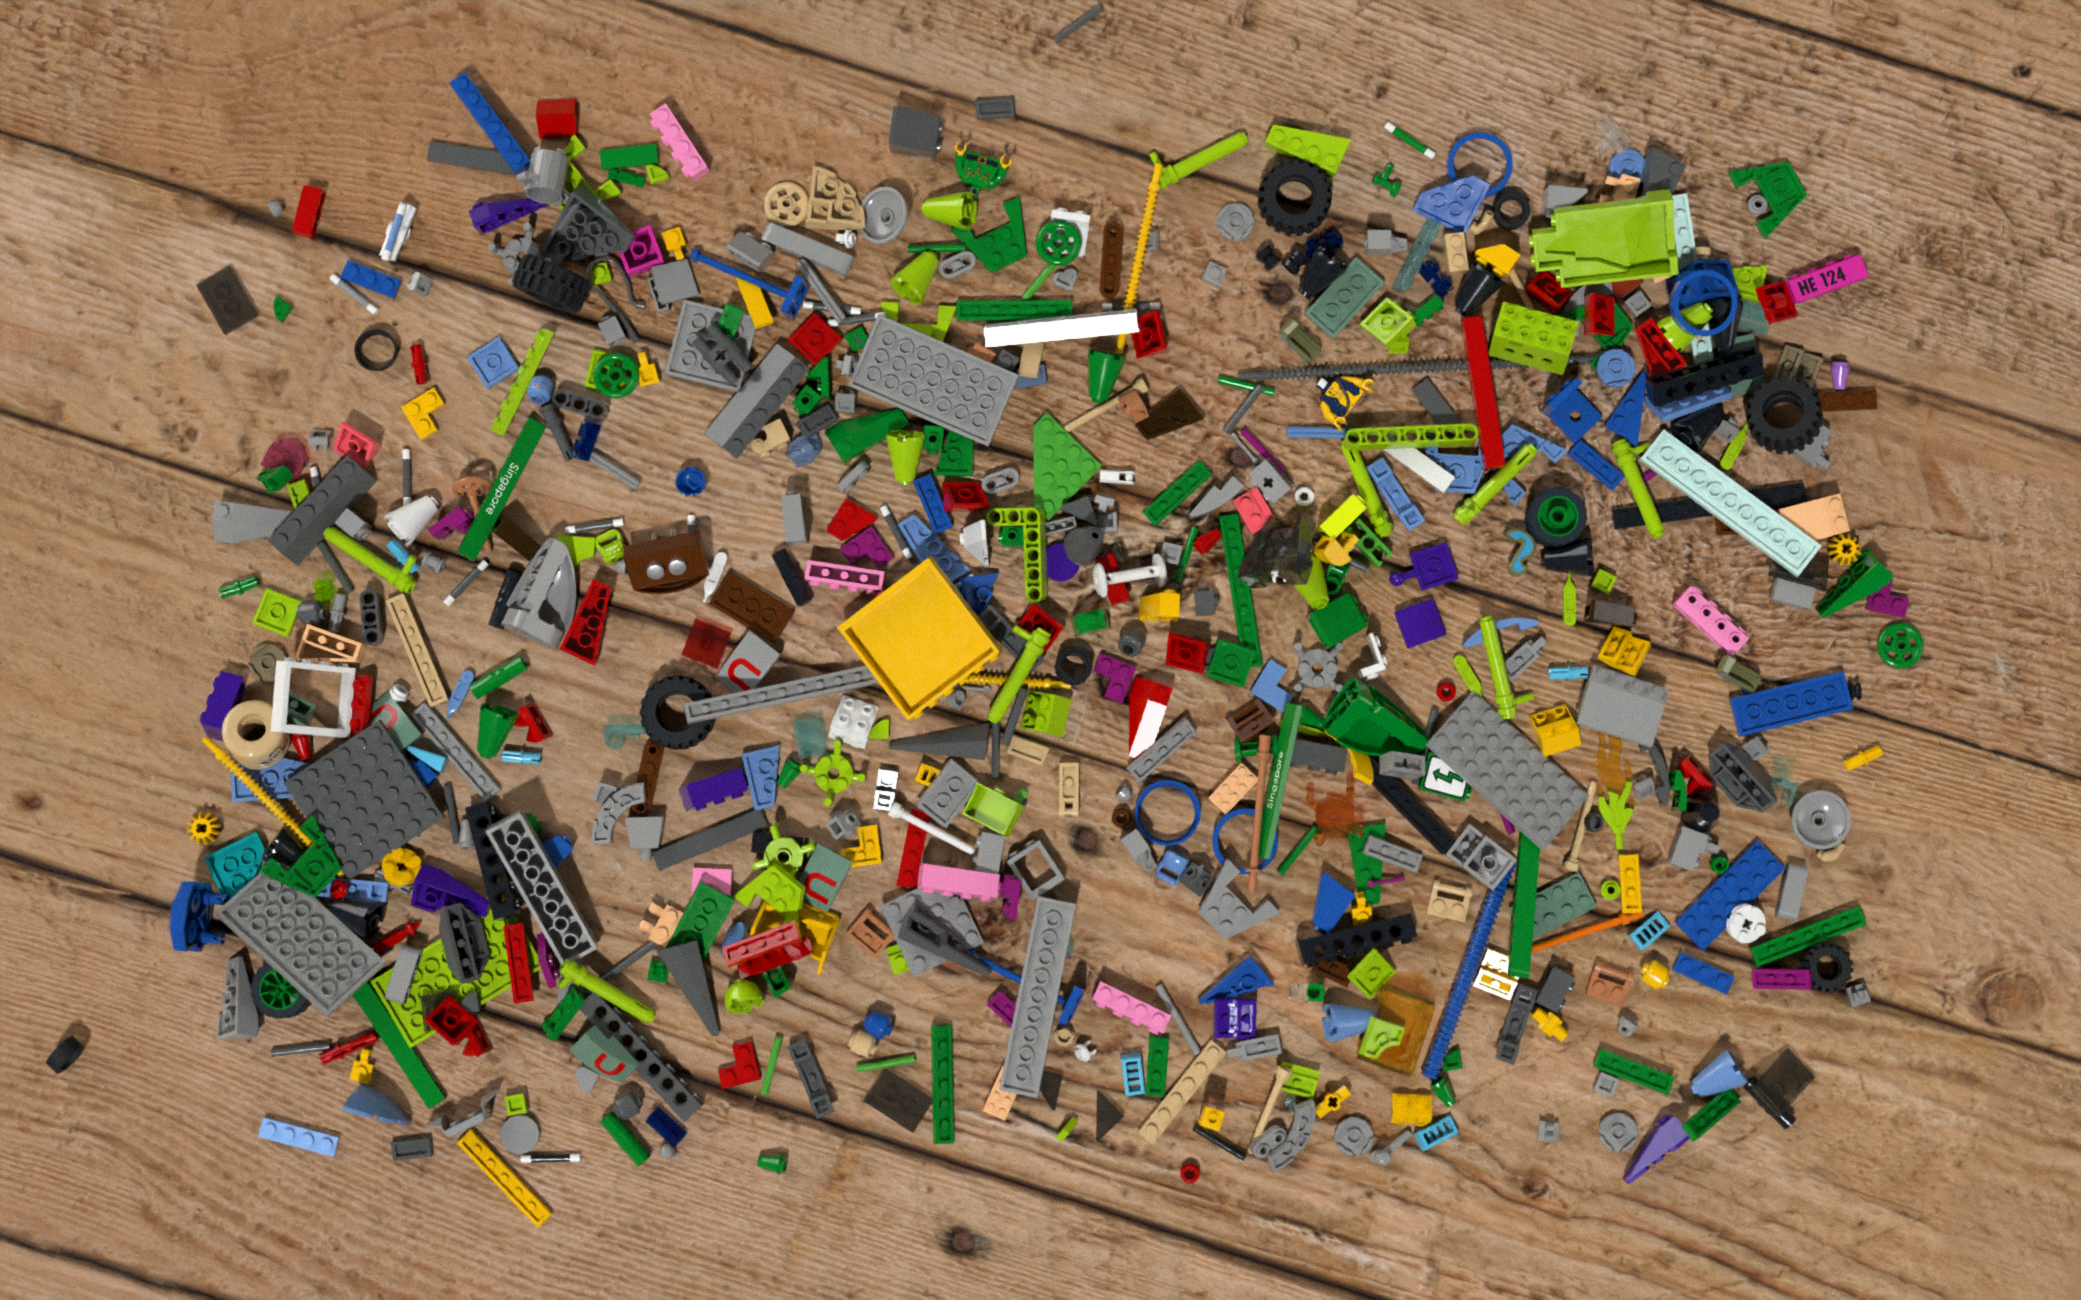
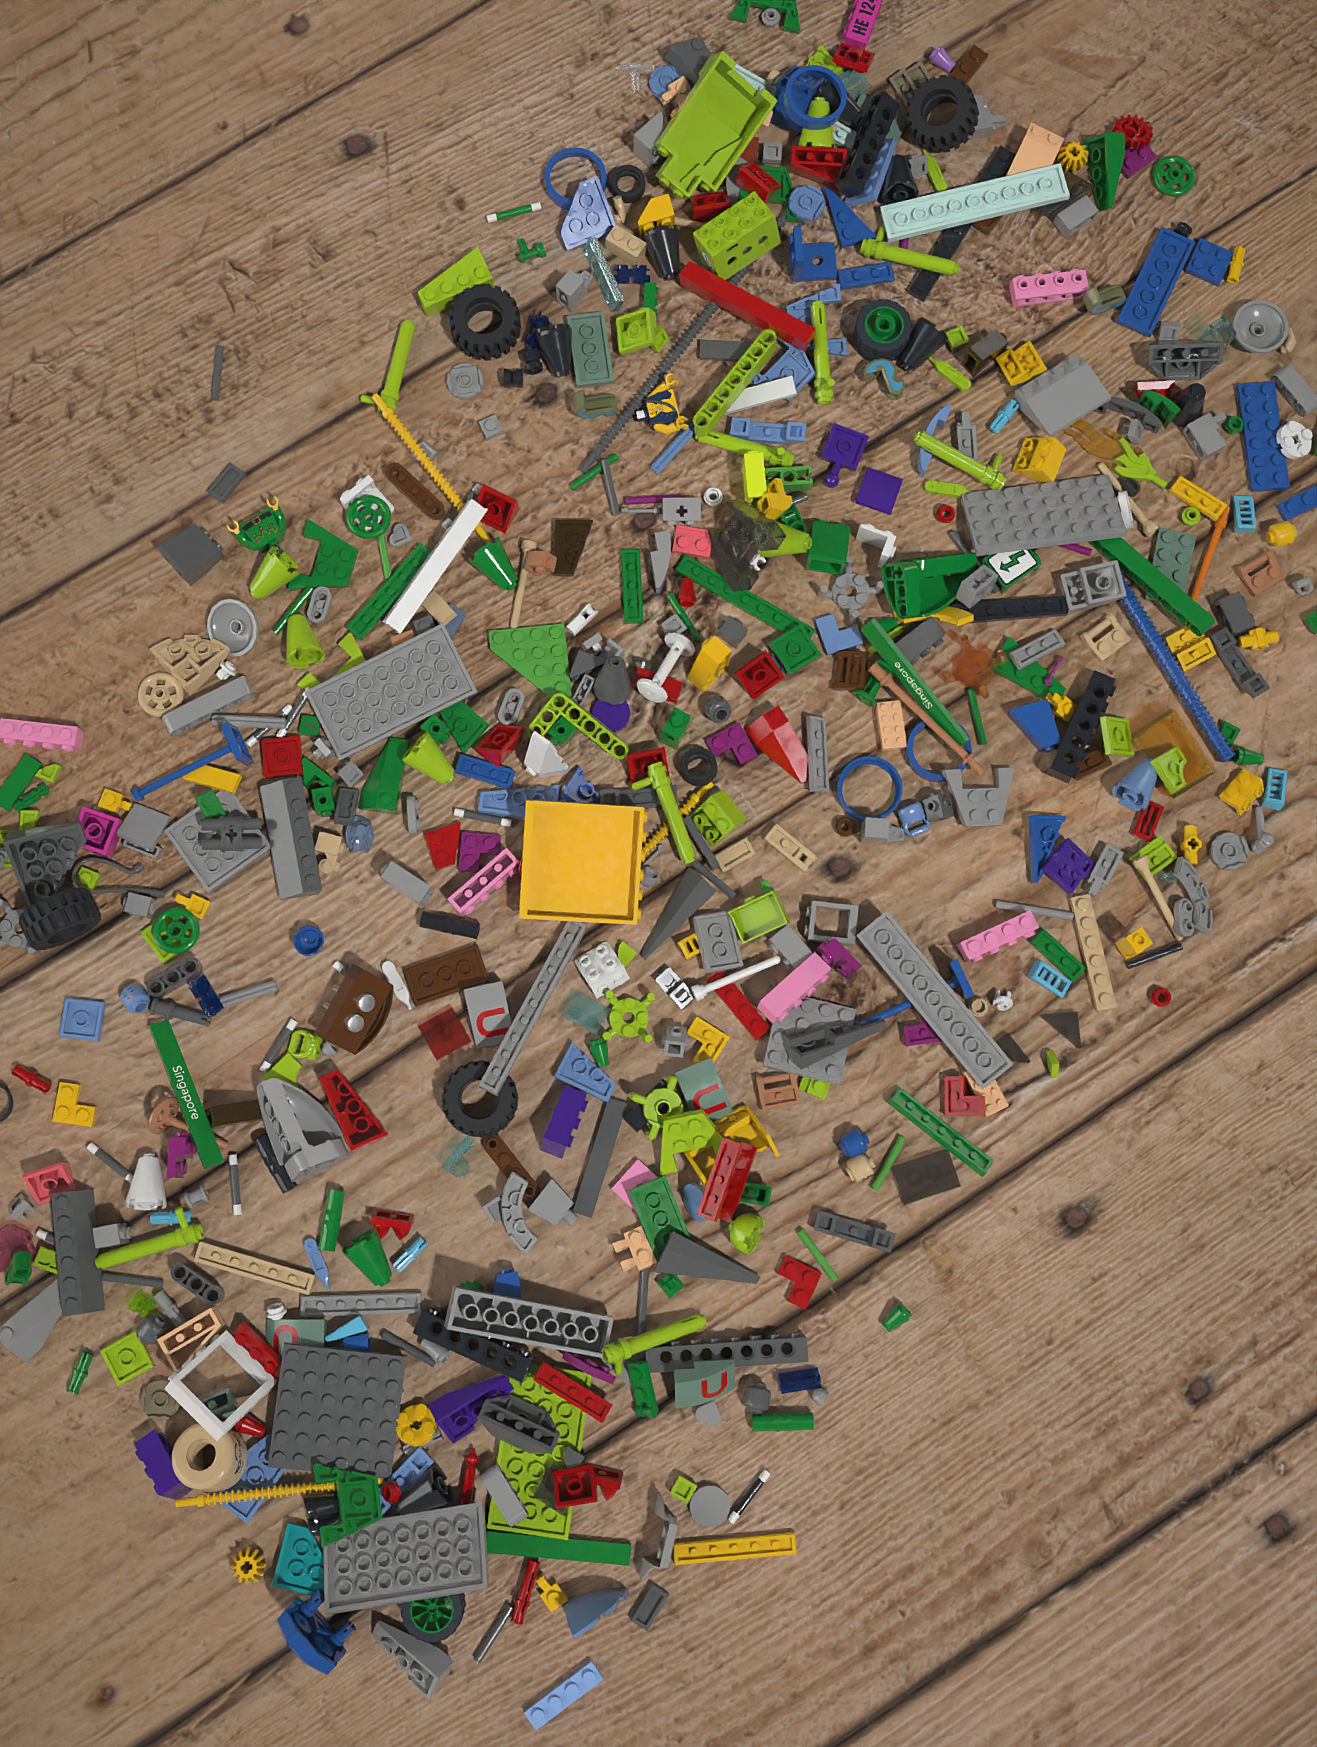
camera: 60 degrees left, 5 degrees down
lime plate [491,328,554,437] -> none
light grey slope [726,232,774,274] -> none
light grey hinge [1115,784,1132,801] -> none
leg [1288,983,1325,1002] -> none
none -> red plate [944,1076,985,1116]
none -> red gear [1112,114,1153,150]
none -> white plate [1116,491,1133,529]
none -> red tile [1131,801,1164,842]
none -> blue plate [1185,238,1234,287]

